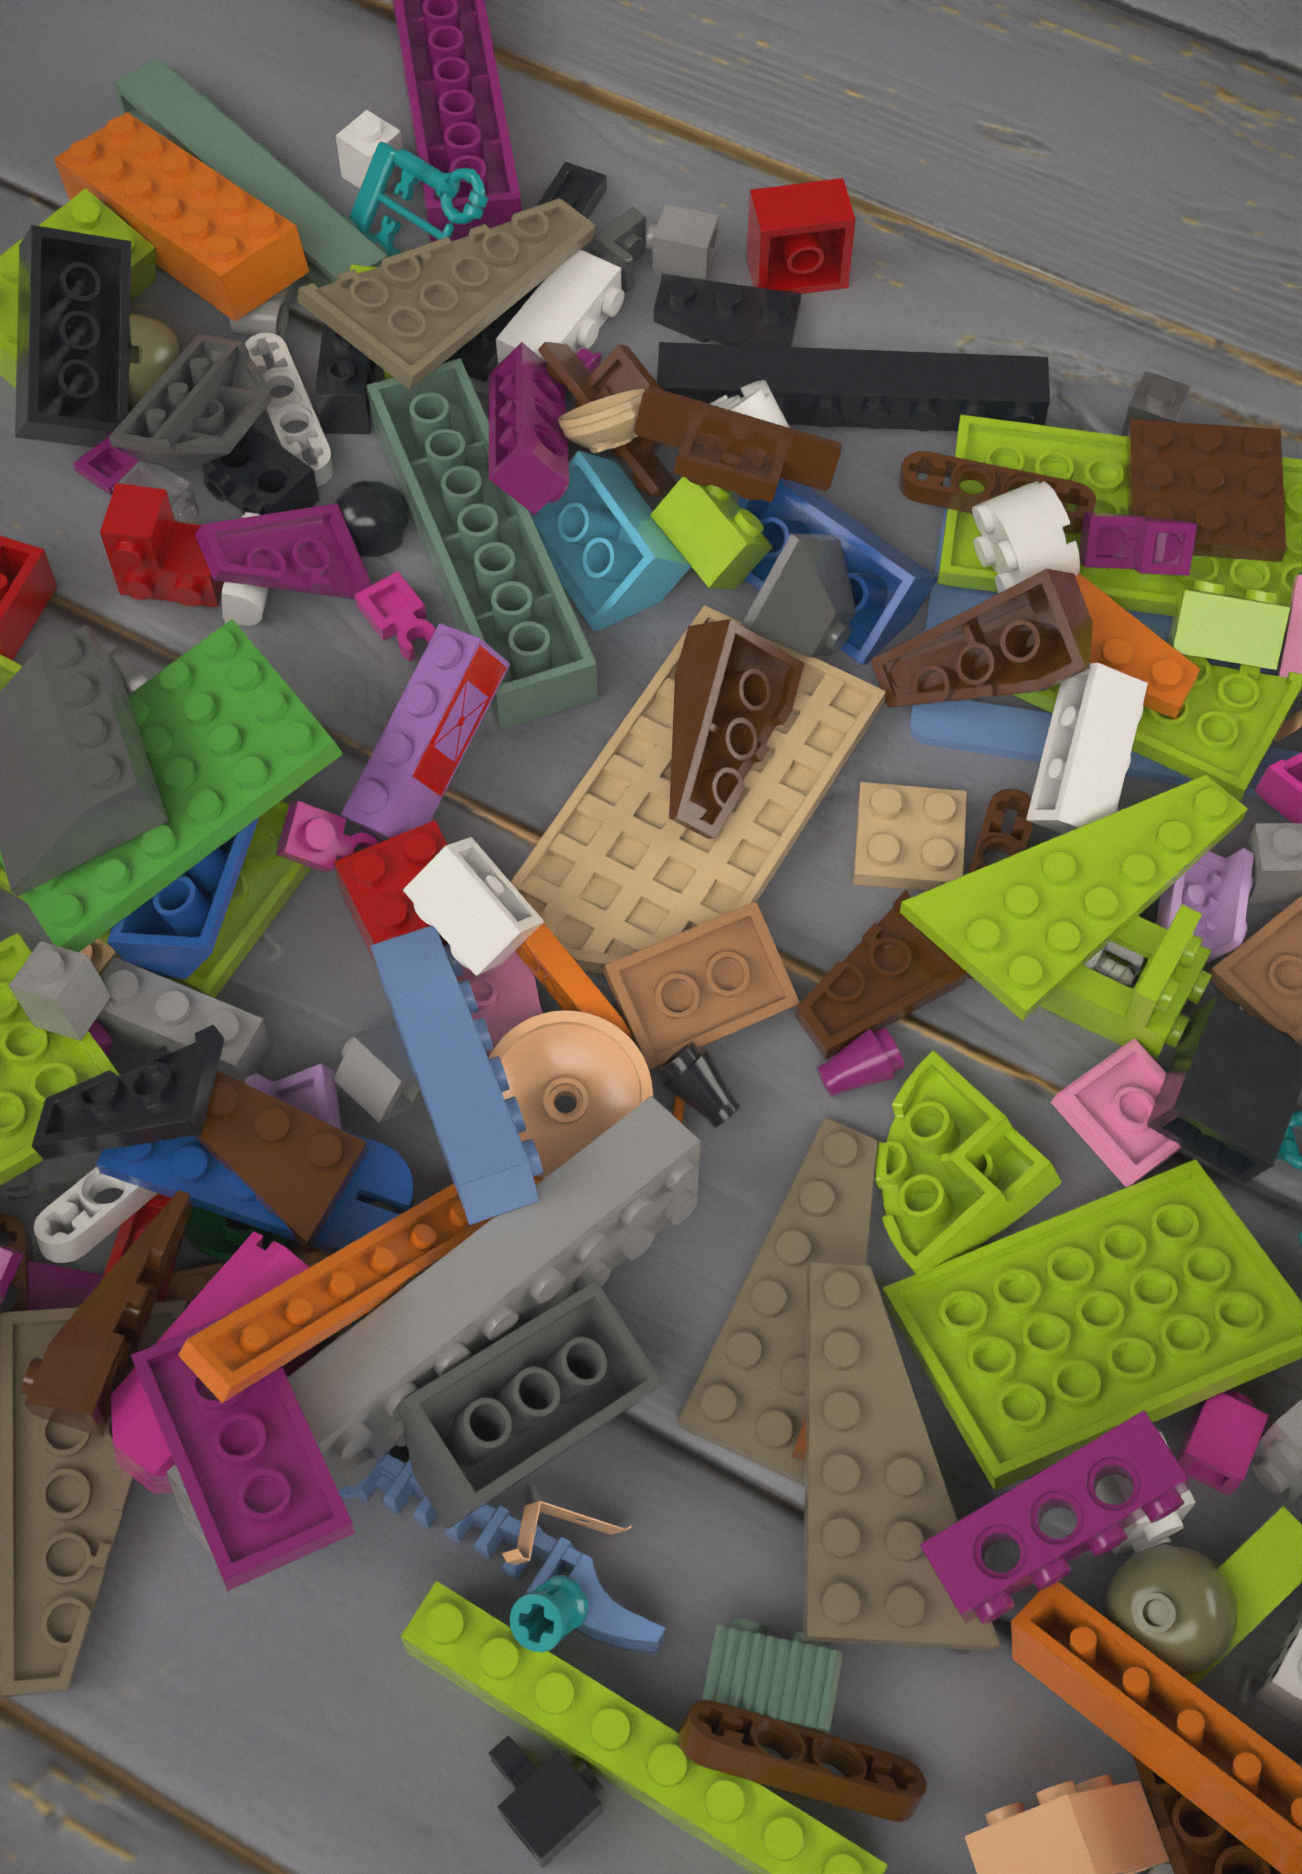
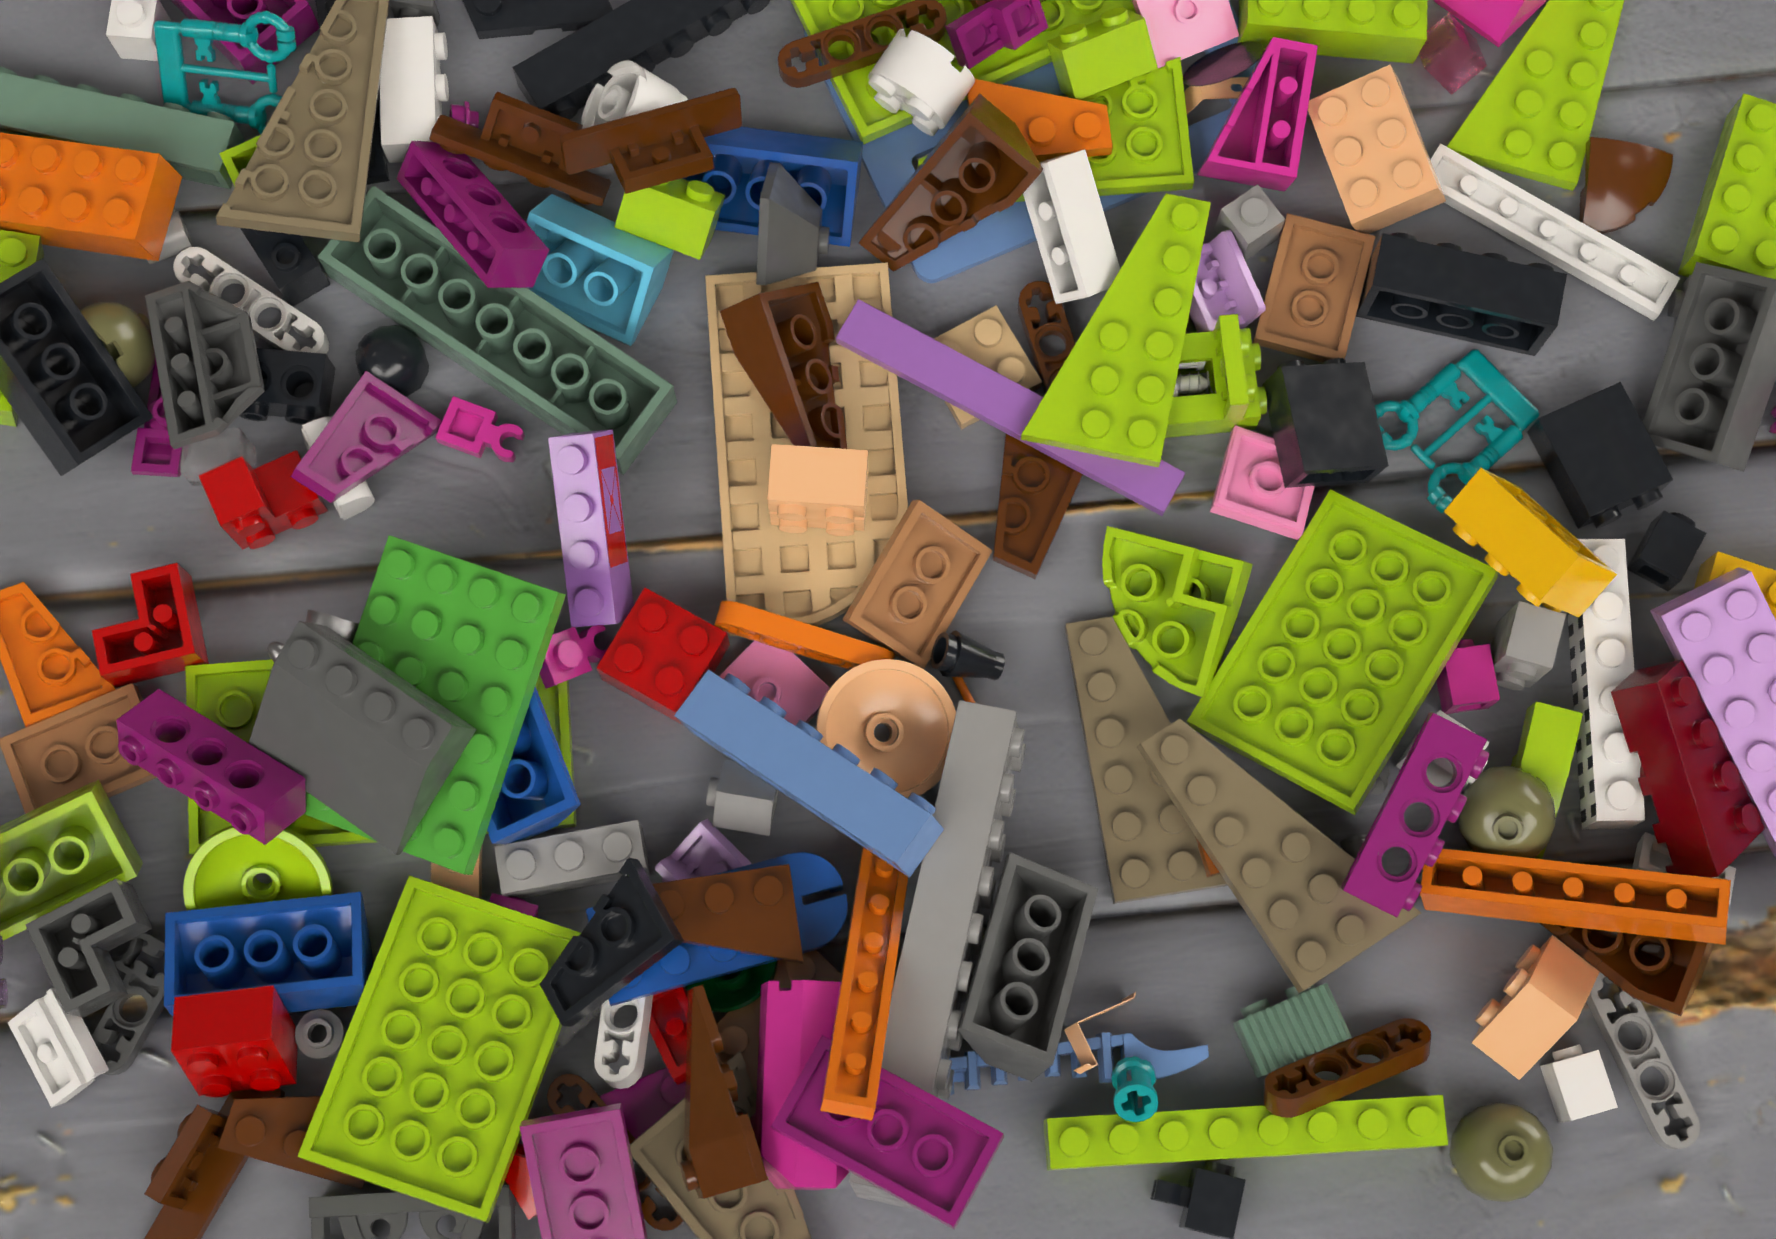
camera: 35 degrees left, 15 degrees up
light grey brick [9,941,111,1041] -> none
white brick [403,837,544,976] -> none
tan piece [558,389,645,453] -> none
magenta cone [816,1027,905,1098] -> none
none -> light nougat piece [767,444,868,536]
none -> medium lavender tile [836,299,1185,516]

